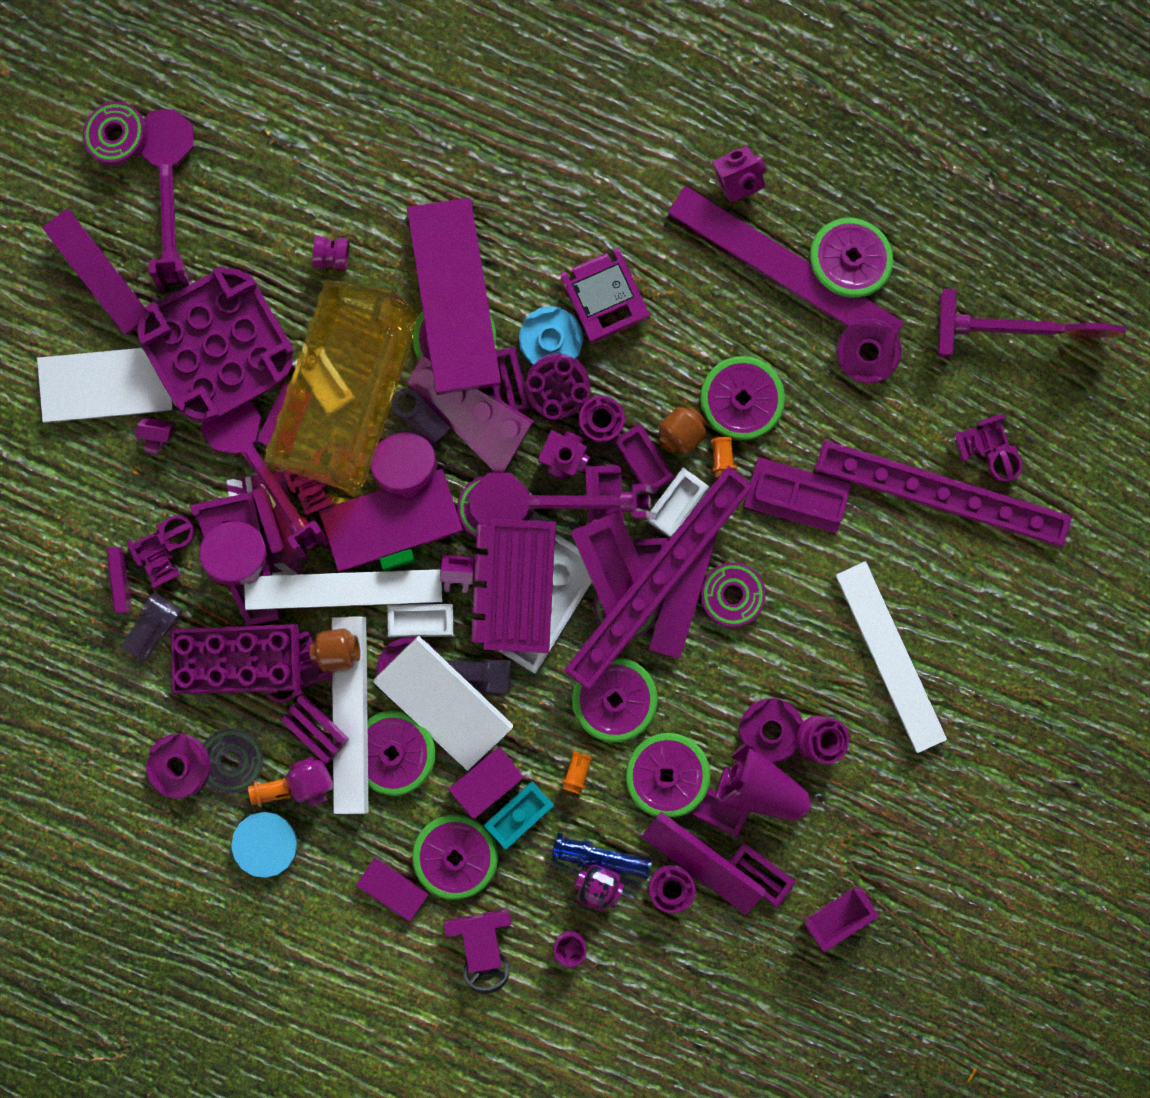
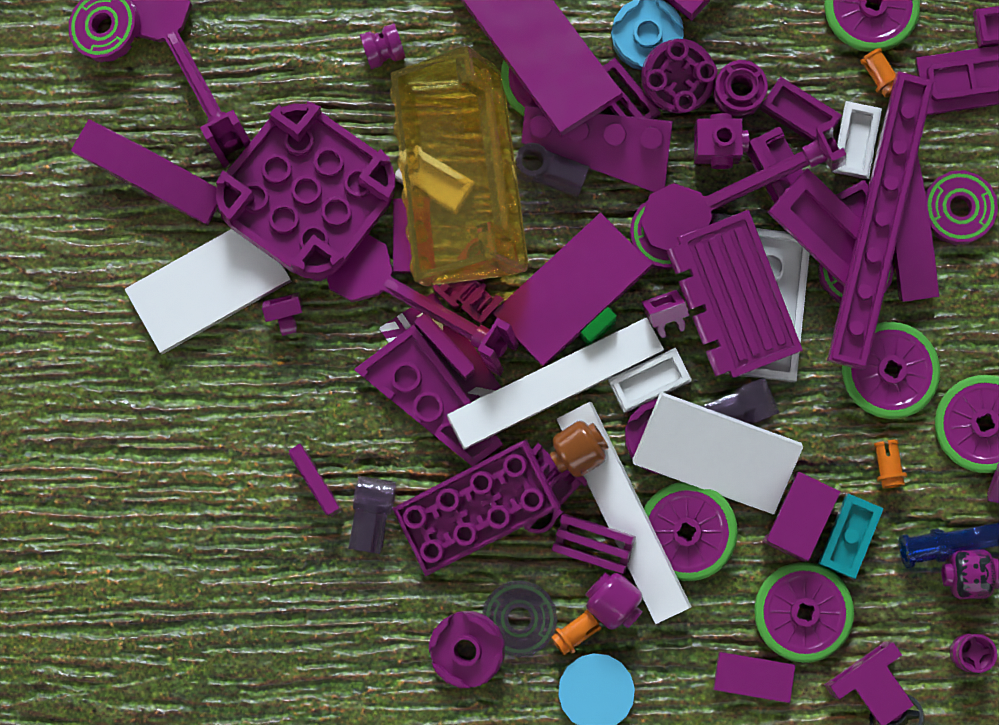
camera: 15 degrees left, 5 degrees down
magenta piece [127,515,196,589] -> none
magenta tile [199,521,267,586] -> none
magenta tile [371,432,438,498] -> none
dark orange head [659,407,707,455] -> none

